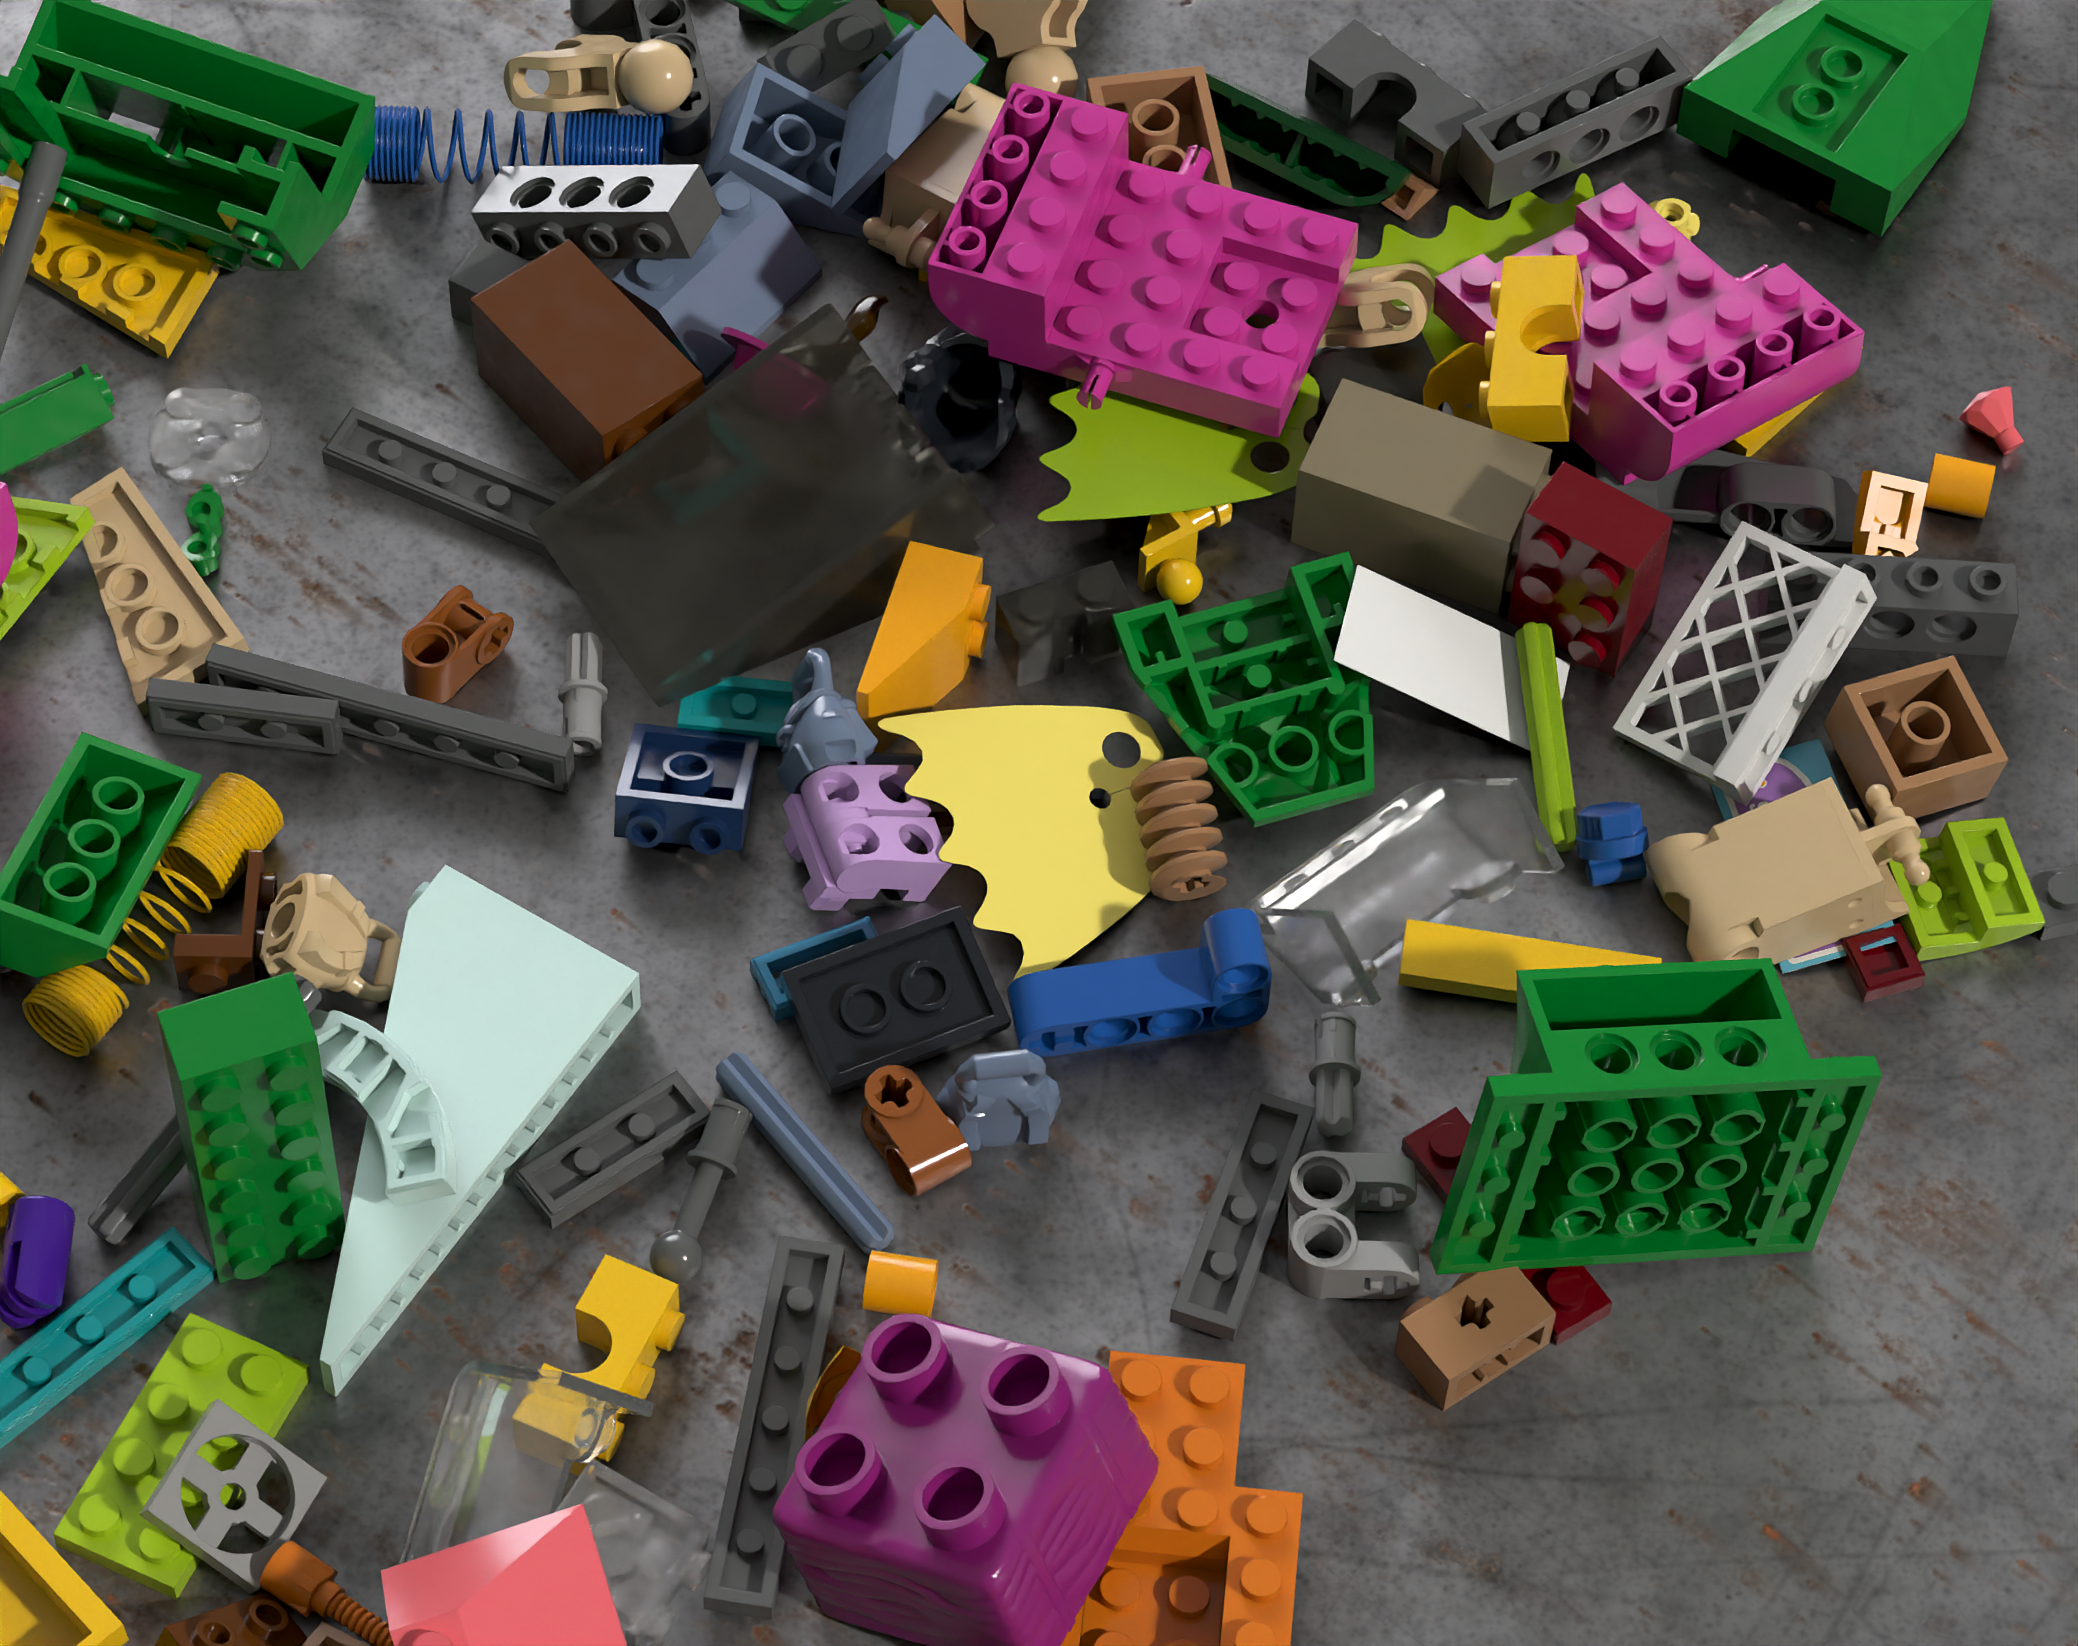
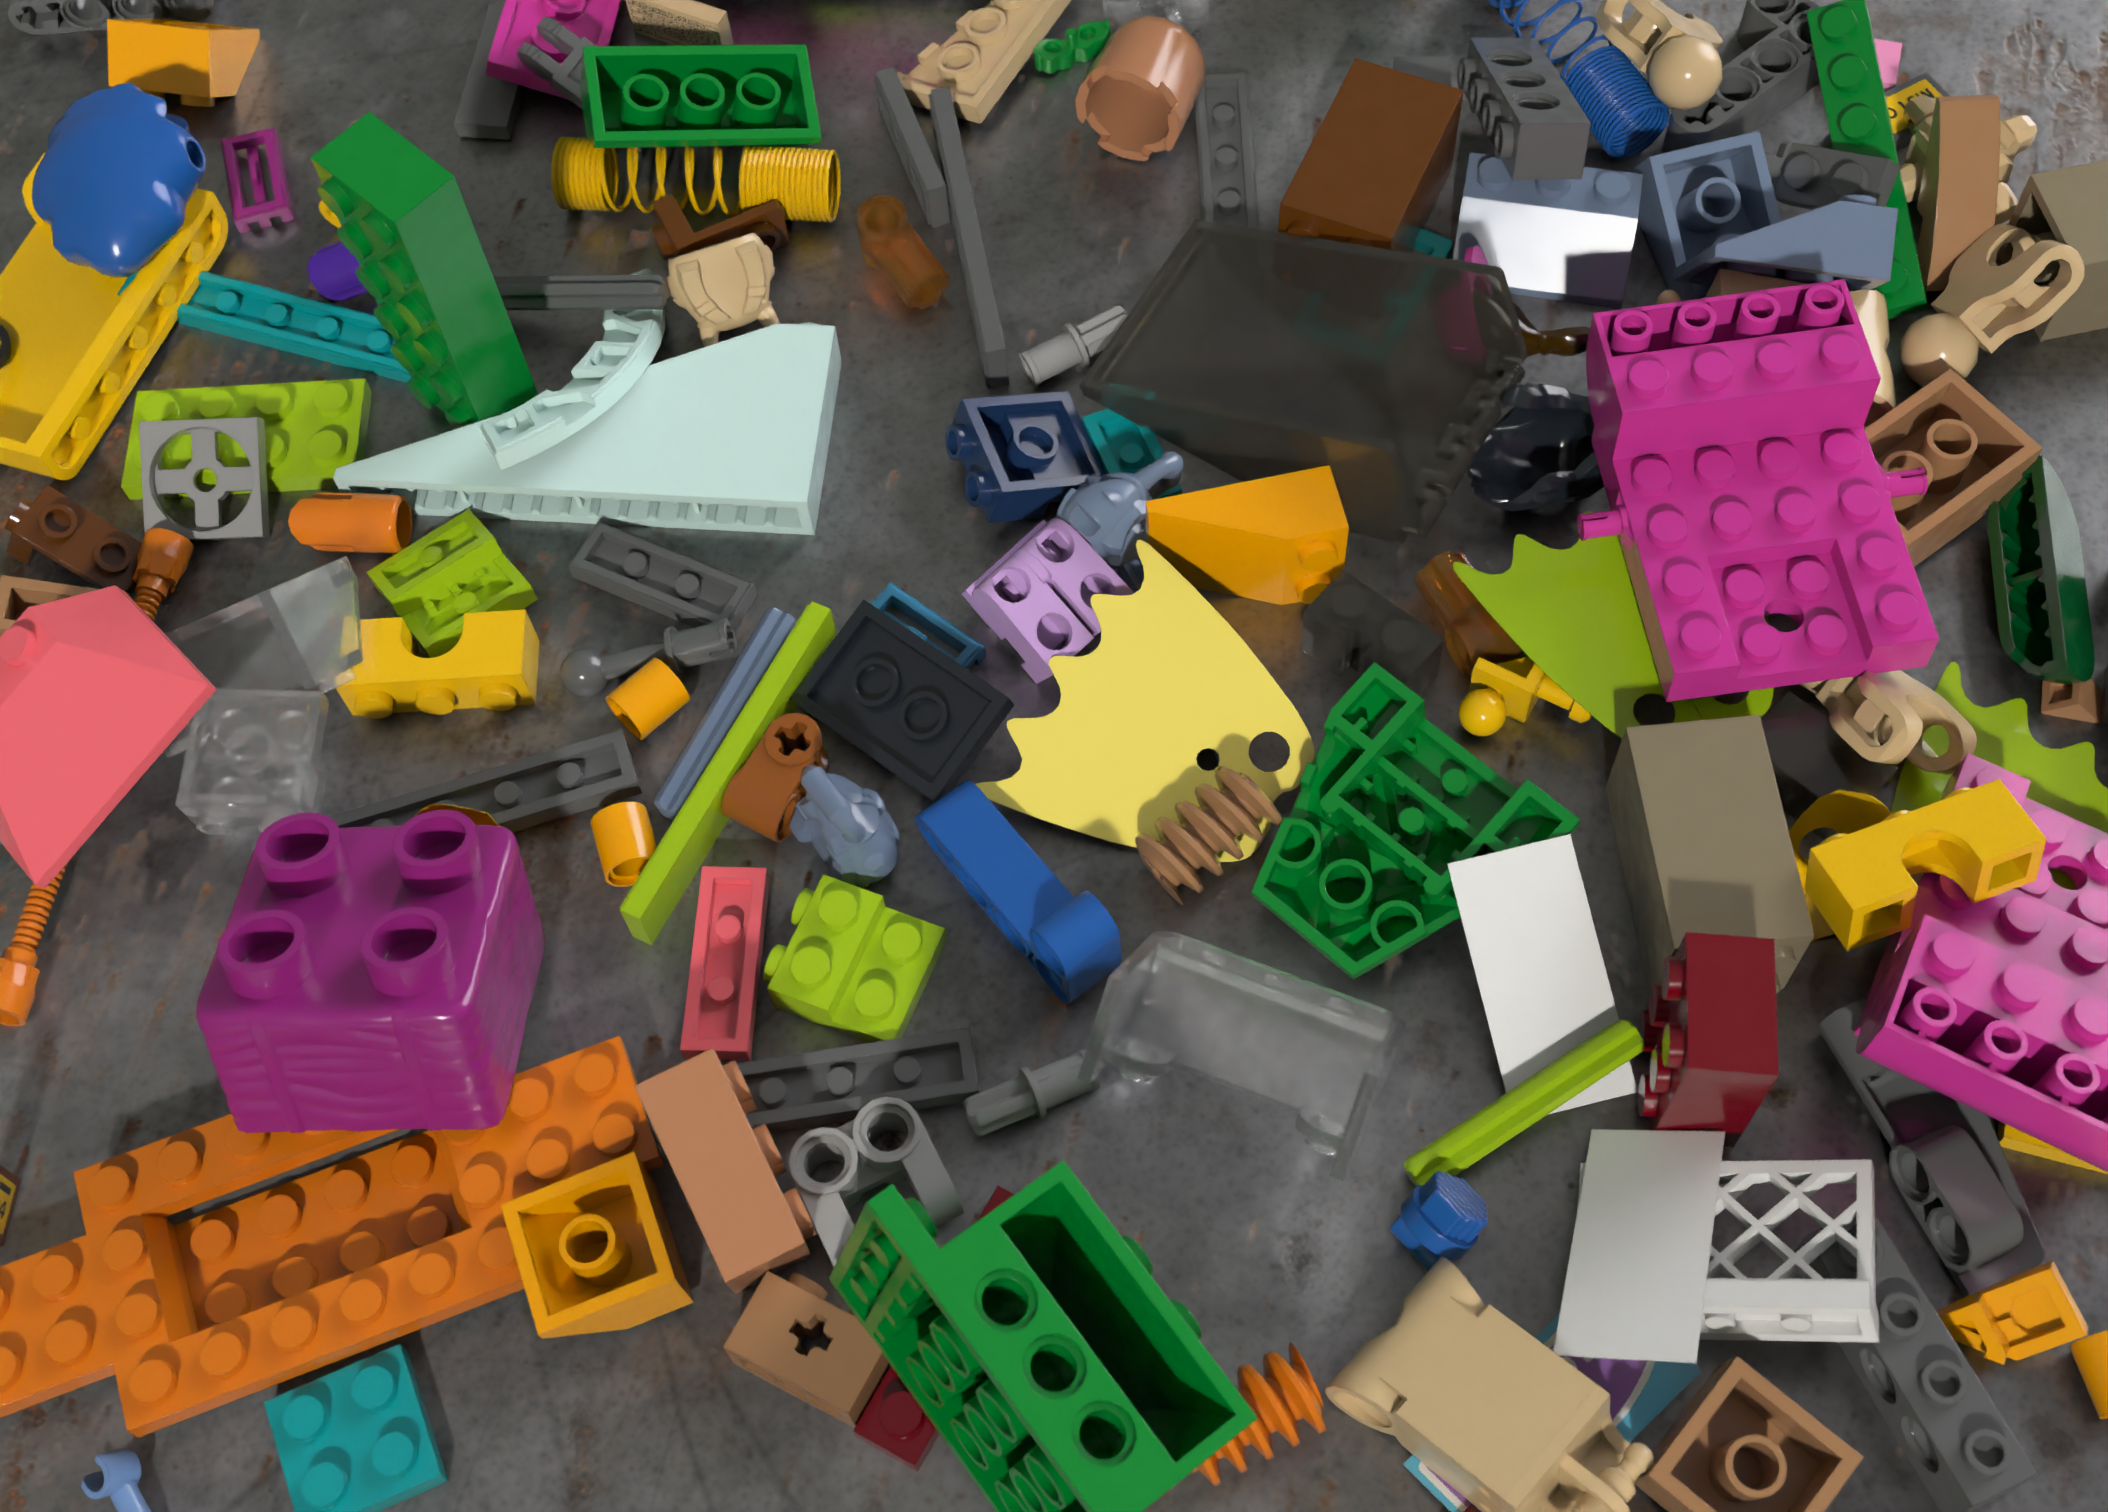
camera: 70 degrees right, 5 degrees up
dark orange piece [402,585,514,704] -> none
yellow tile [1397,919,1662,1003] -> none
none -> orange arm [288,492,412,553]
none -> lime slope [366,509,538,658]
none -> light orange slope [500,1152,694,1339]
none -> light orange beam [605,657,690,740]
none -> lime tile [619,601,837,945]
none -> nougat brick [634,1048,817,1295]
none -> coral plate [680,866,770,1061]
none -> lime plate [763,874,948,1043]
none -> clear orange piece [856,195,950,310]
none -> nougat cylinder [1075,16,1206,161]
none -> clear orange piece [1415,550,1525,677]
none -> white sticker [1553,1129,1725,1363]

